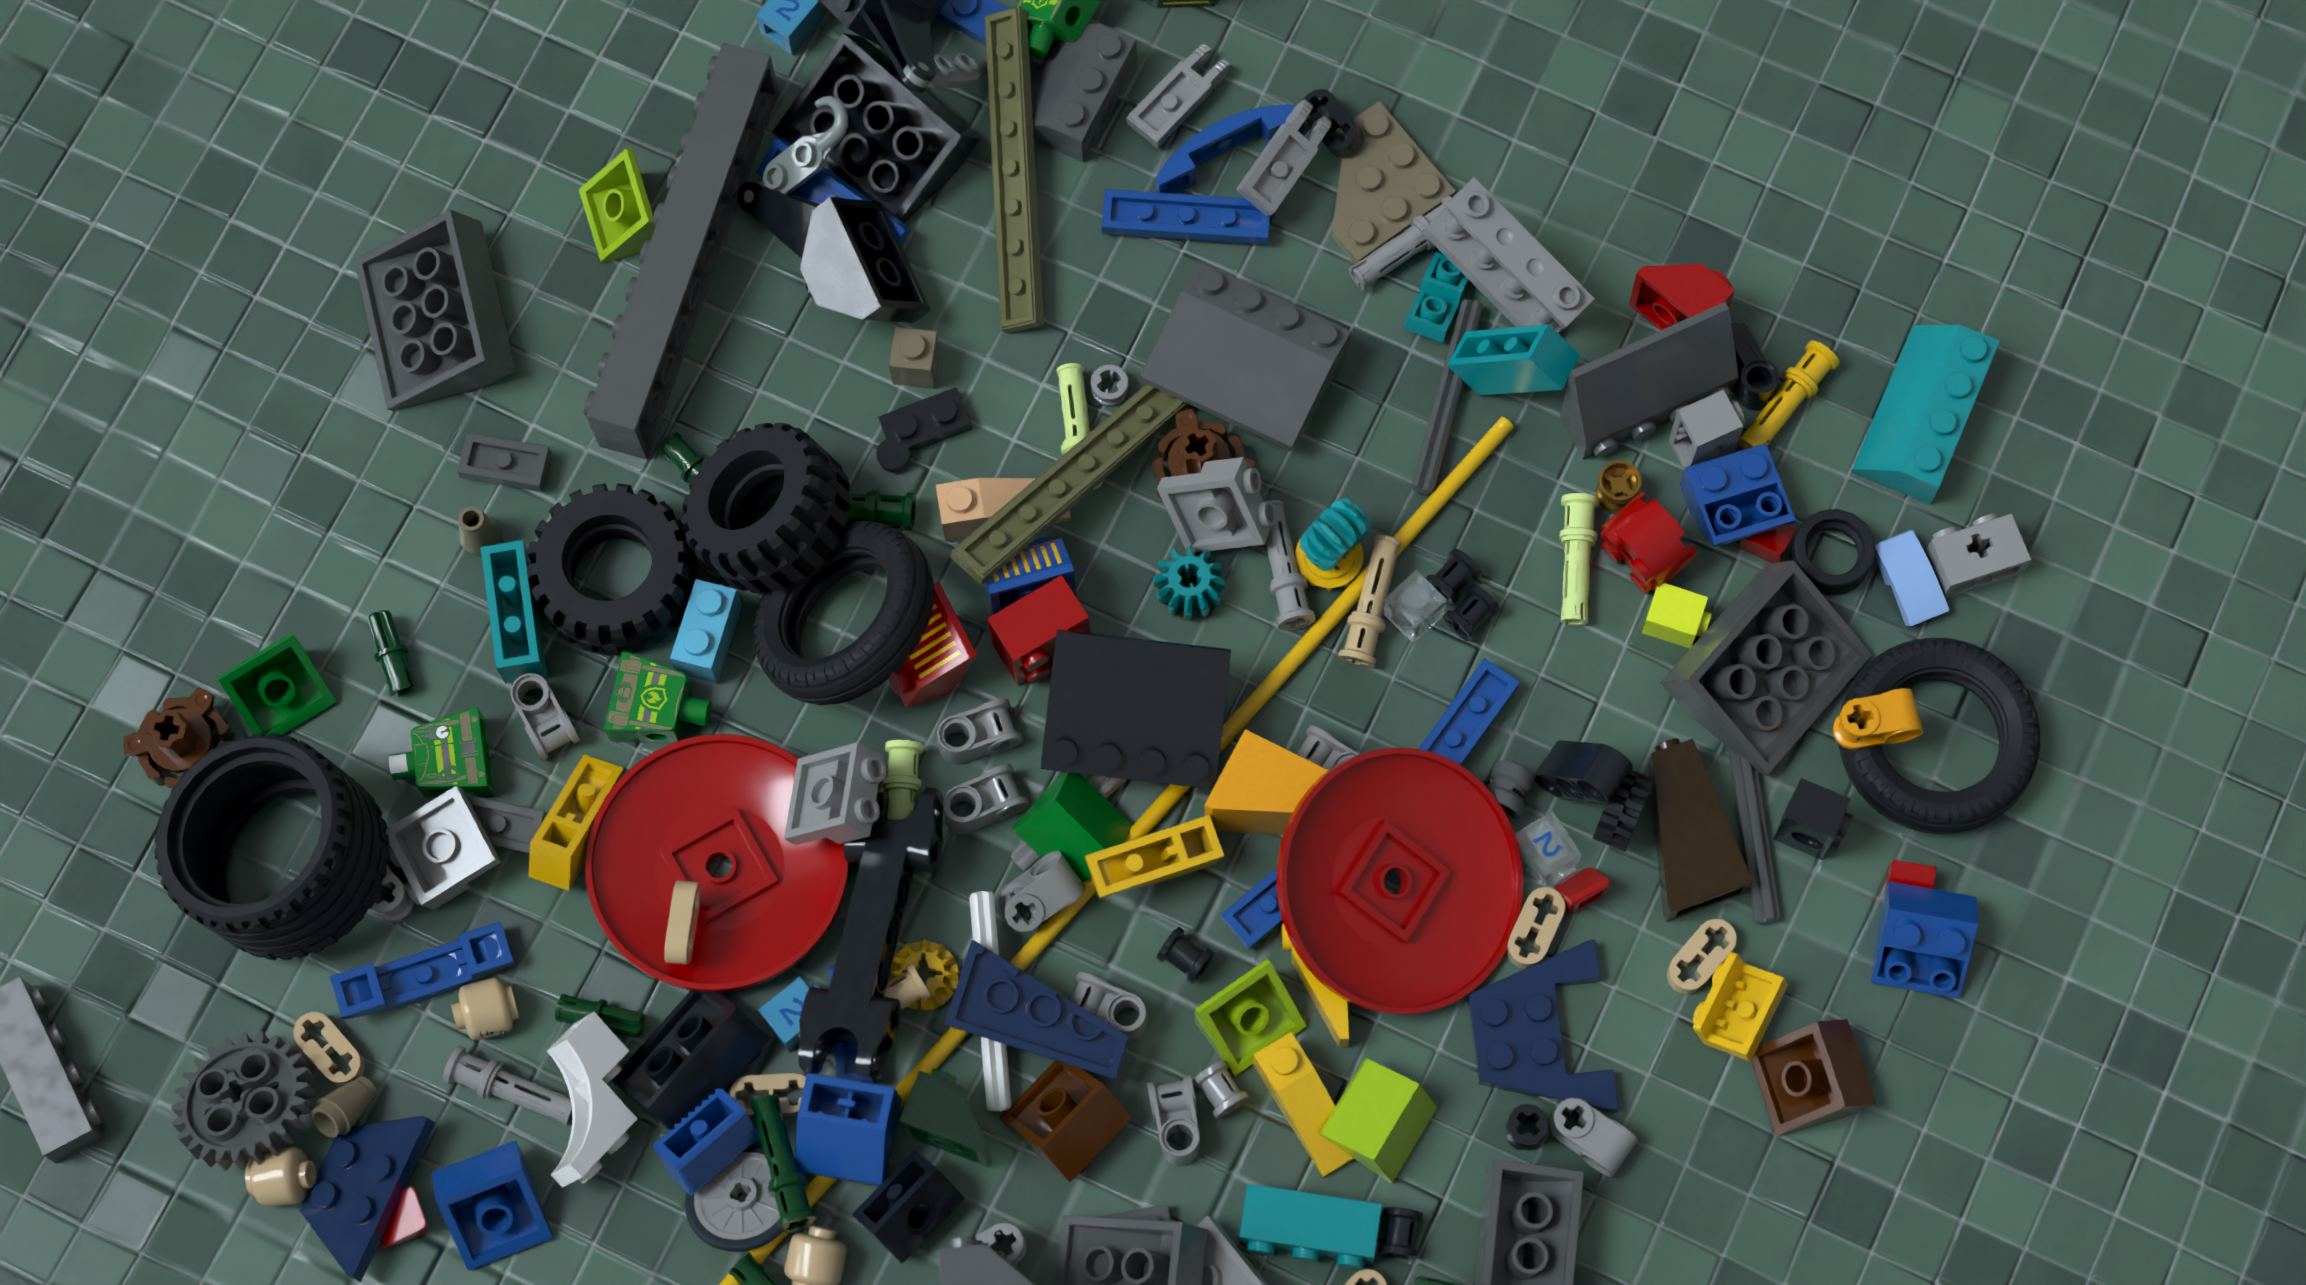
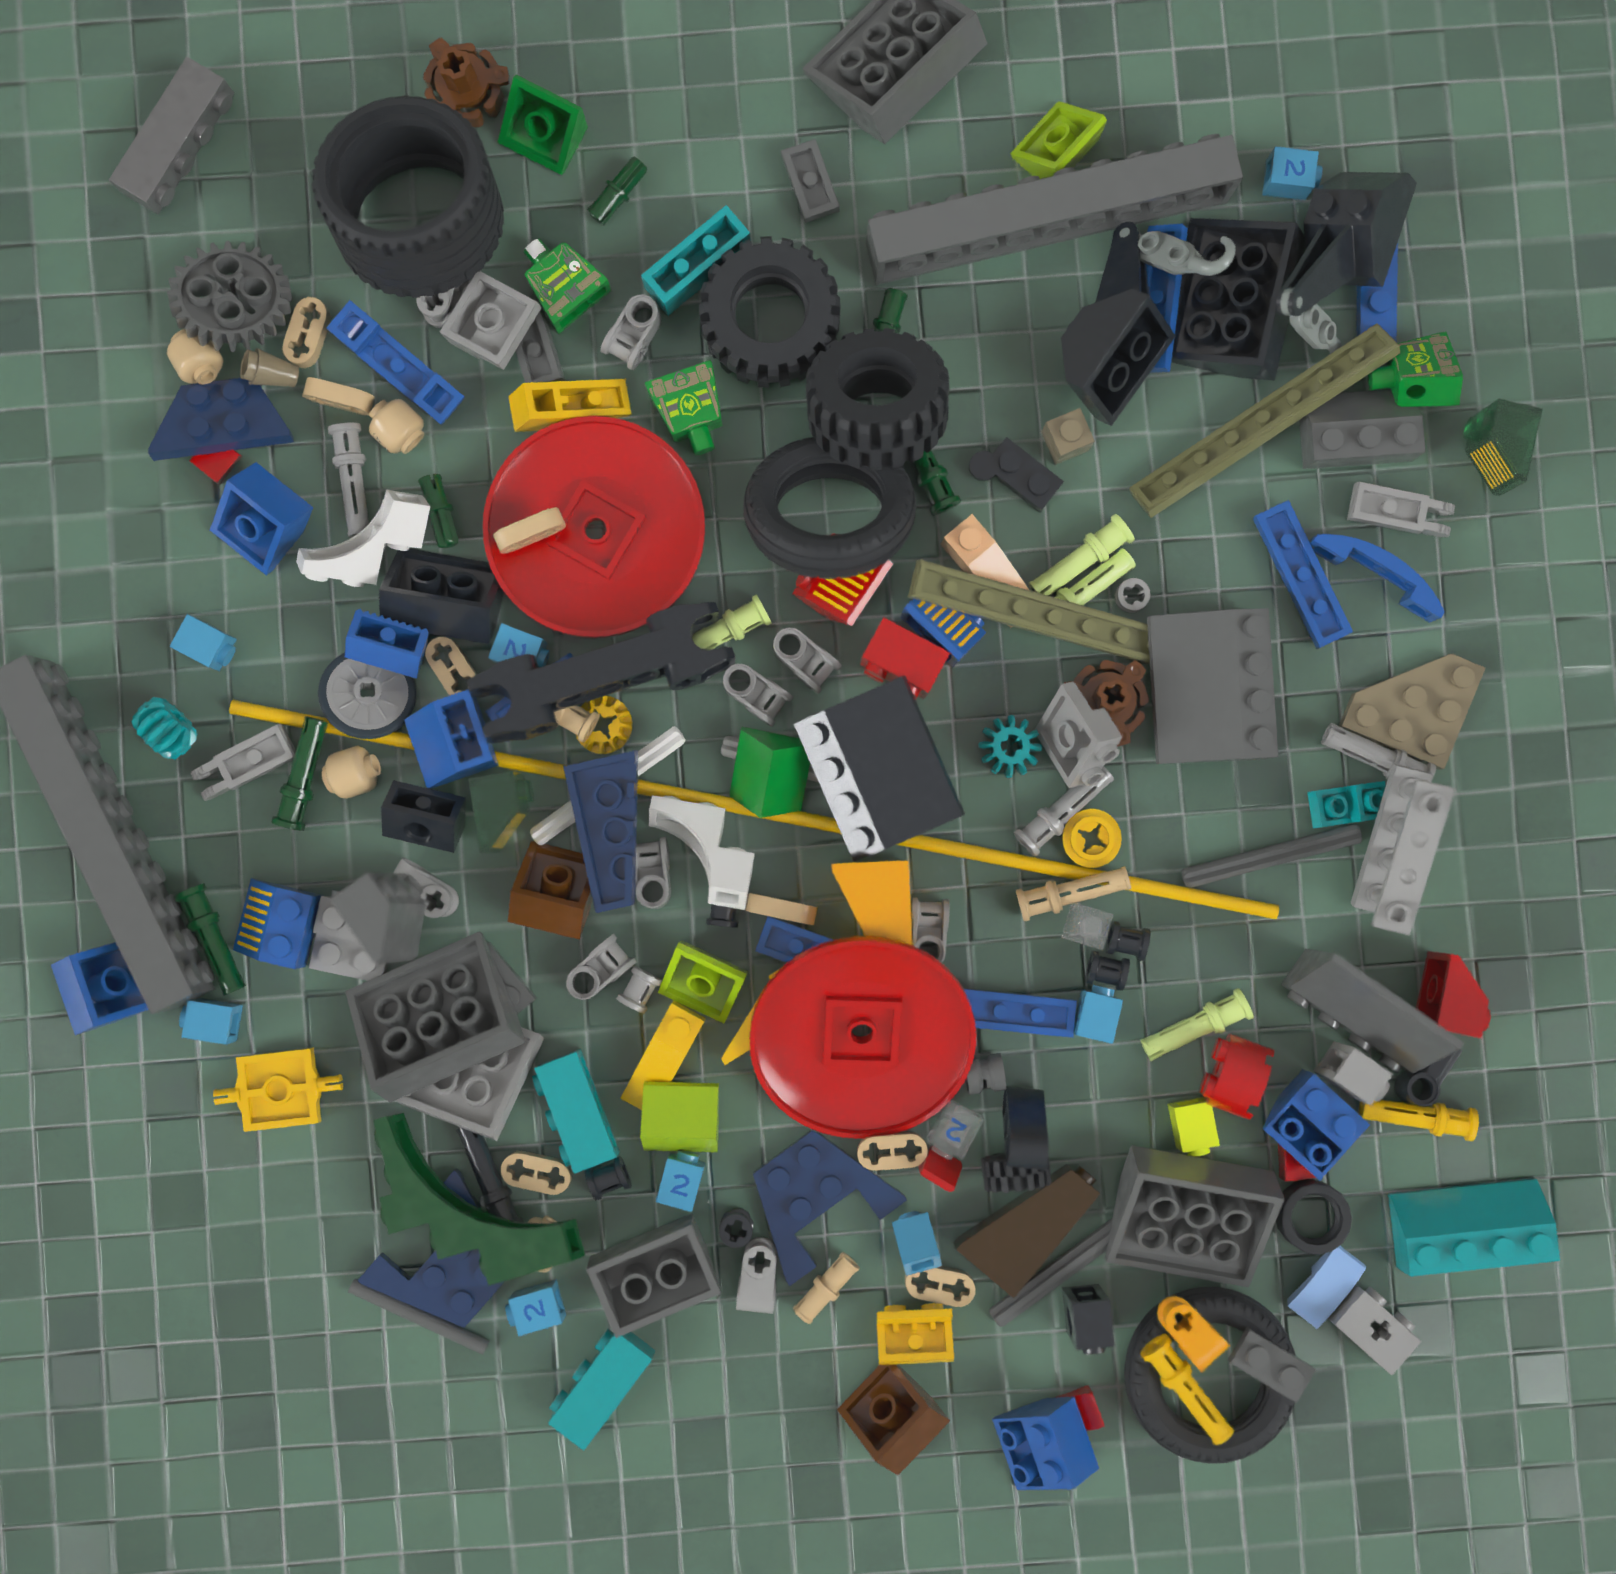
camera: 55 degrees right, 15 degrees up
dark tan cone [458,506,501,555] -> none
medium azure brick [670,579,743,684] -> none
dark green pin [750,1094,818,1233] -> none
light grey plate [784,742,886,845] -> none
light grey piece [998,851,1085,932] -> none
yellow slope [1085,815,1224,898] -> none
light grey hinge [1236,99,1331,216] -> none
teal gear [1299,497,1371,571] -> none
black beam [1303,89,1364,158] -> none
teal brick [1447,324,1581,396] -> none
pearl gold wheel [1595,460,1641,514] -> none
none -> tan beam [302,377,375,416]
none -> white arch [649,795,755,910]
none -> dark azure brick [656,1150,706,1212]
none -> tan beam [745,893,818,925]
none -> tan pin [793,1252,860,1324]
none -> dark azure brick [892,1211,942,1276]
none -> yellowish green pin [1029,514,1135,596]
none -> dark azure brick [1074,985,1123,1044]
none -> yellow pin [1140,1334,1234,1445]
none -> dark grey plate [1228,1327,1316,1403]

